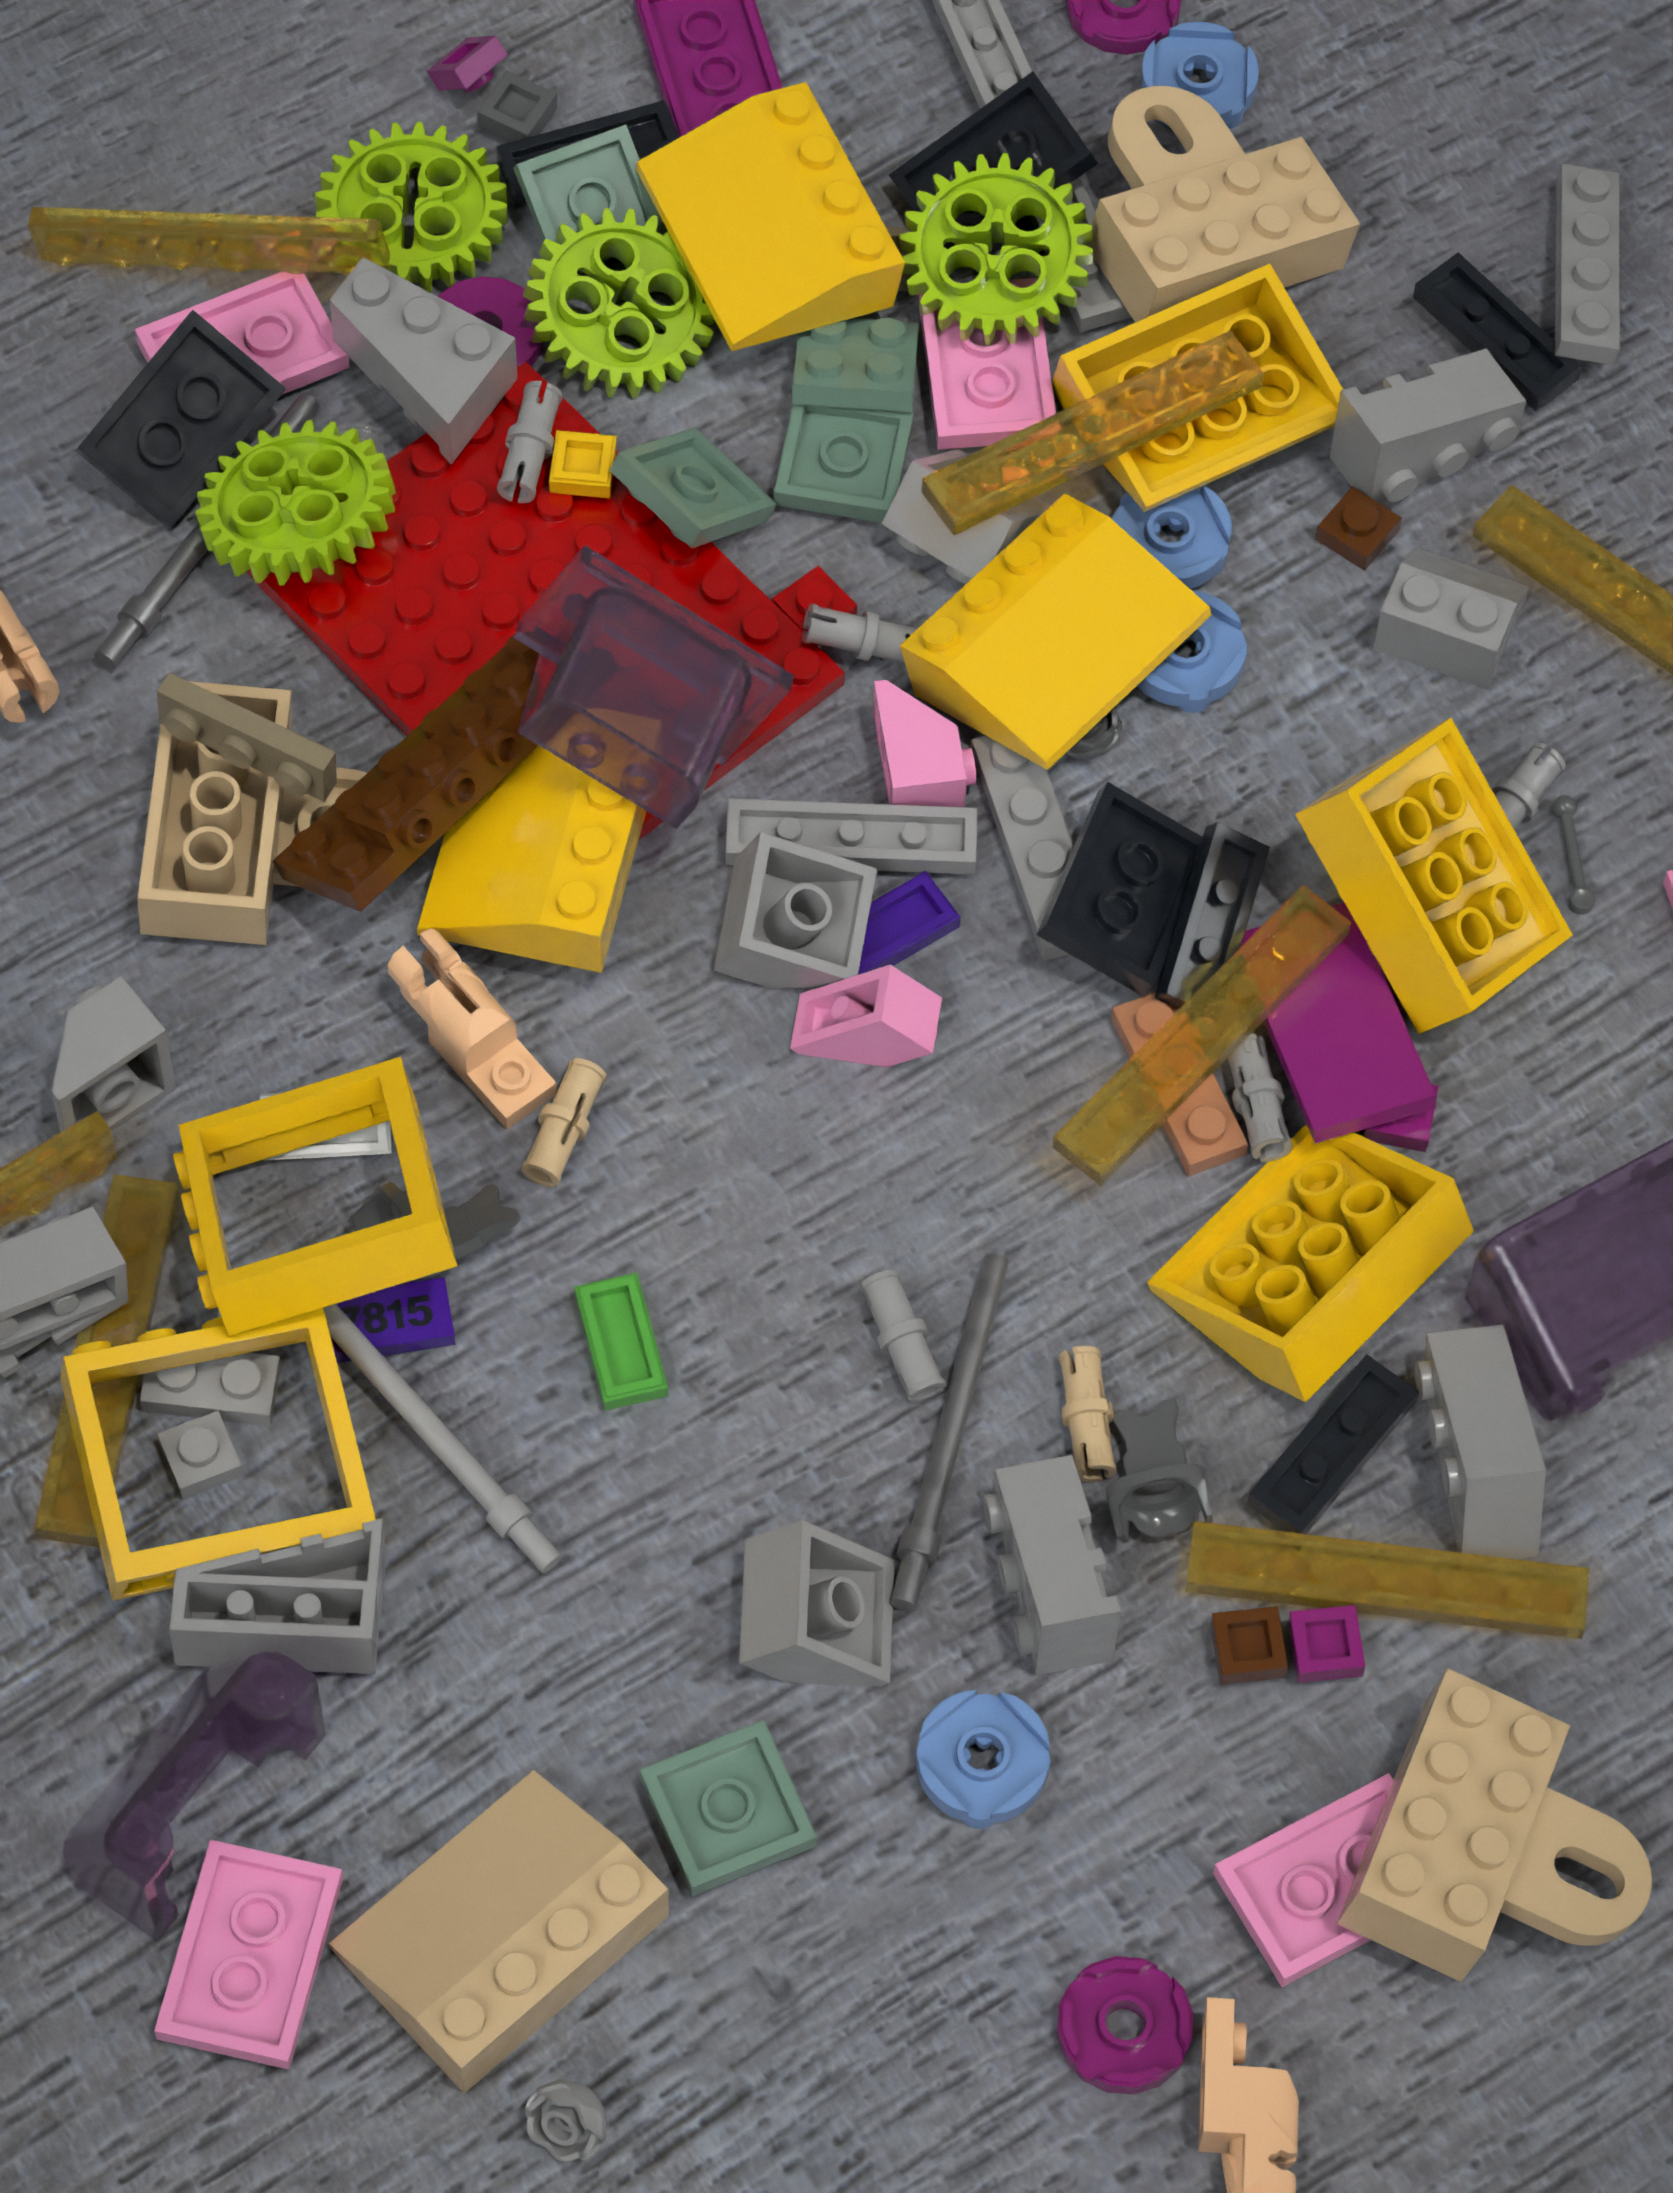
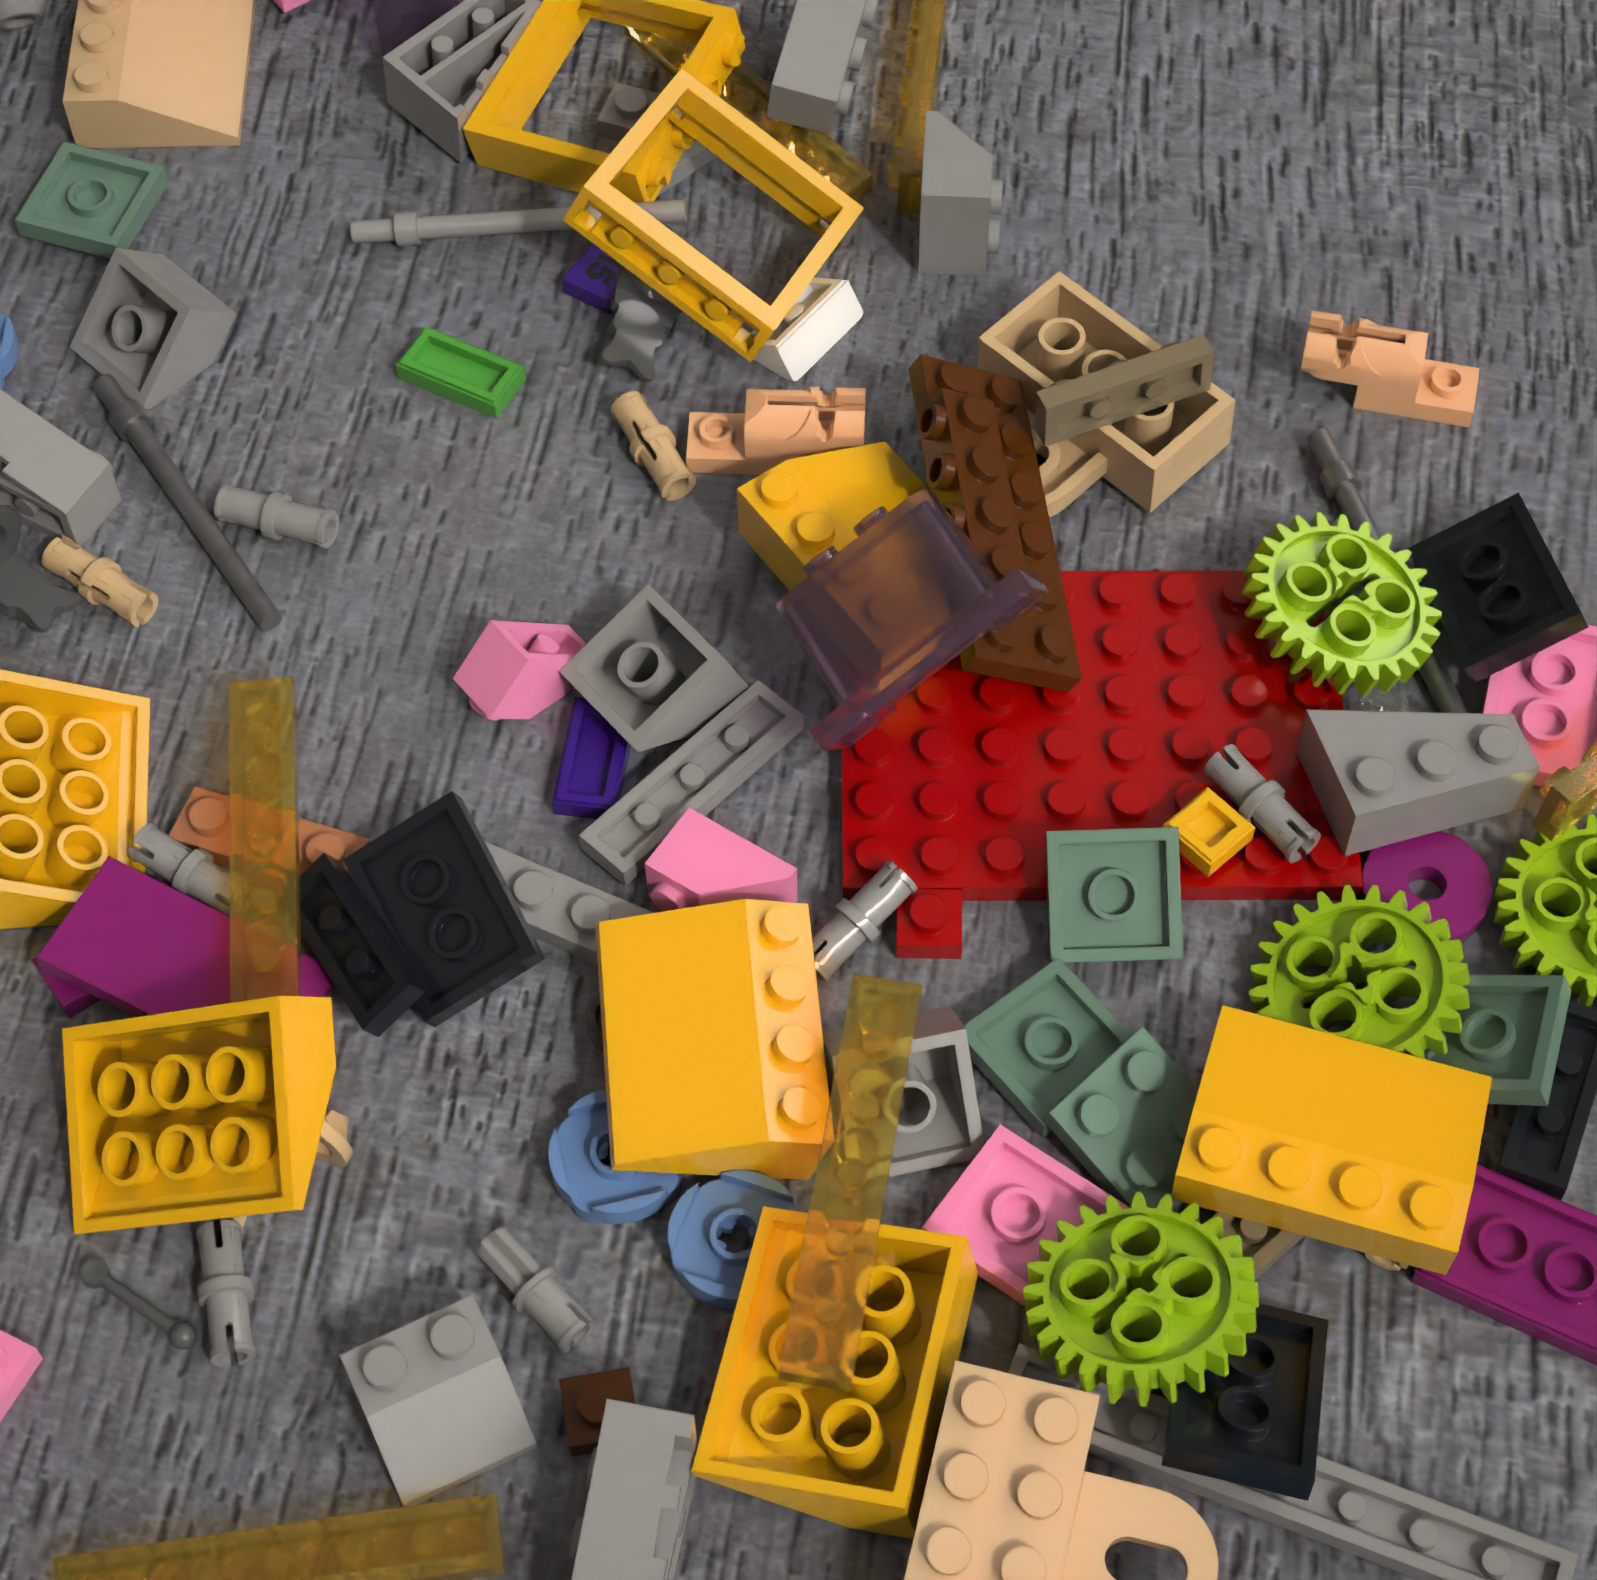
camera: 135 degrees right, 5 degrees down
none -> light grey axle [476,1227,596,1353]

